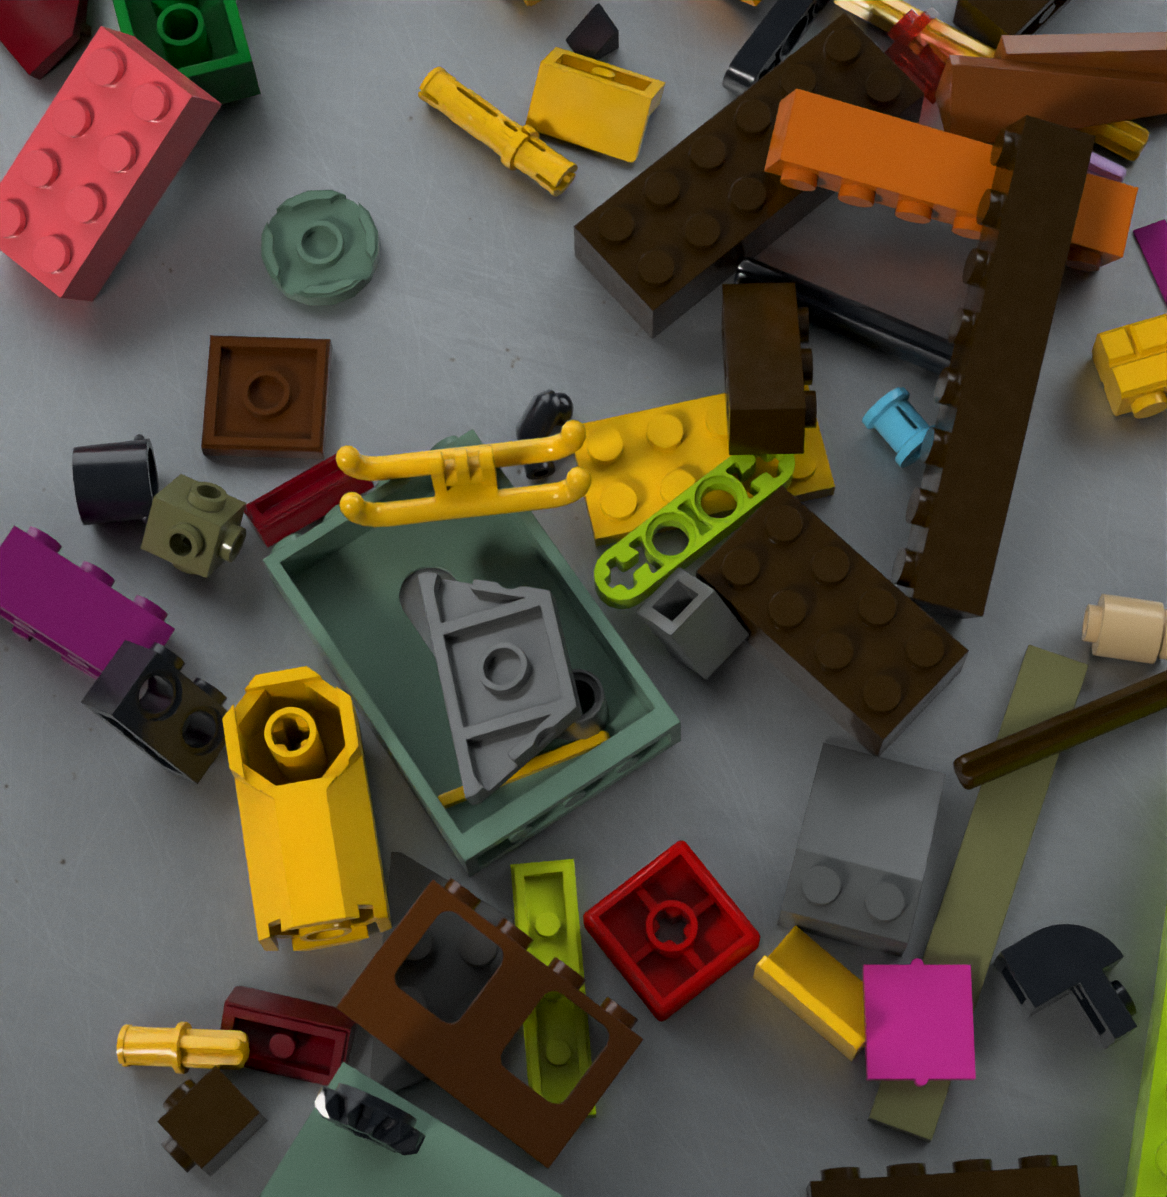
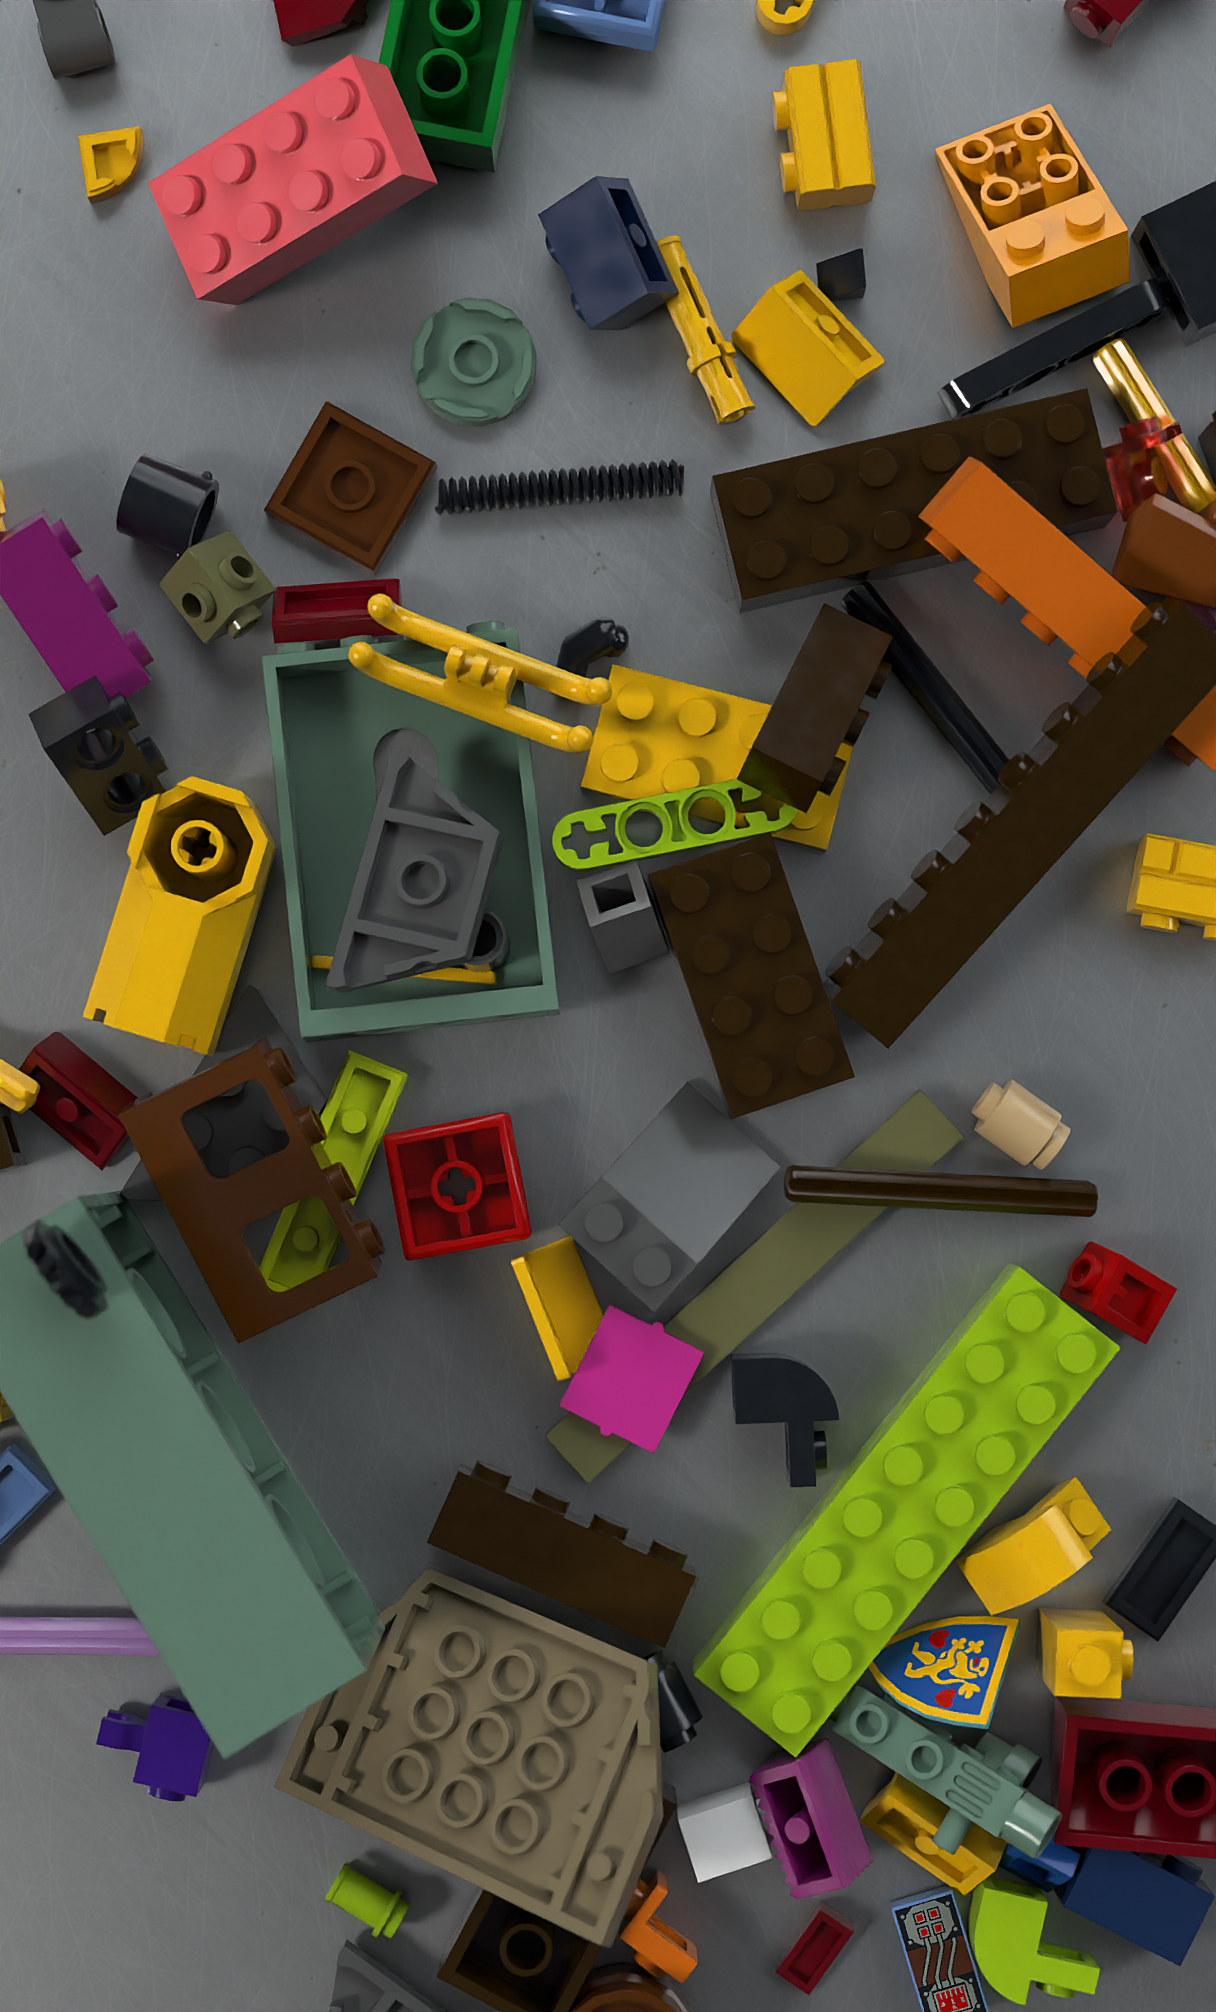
camera: 25 degrees right, 15 degrees up
medium azure bush [862,387,935,468] -> none
none -> black piece [435,459,684,516]
none -> dark blue brick [538,176,679,330]

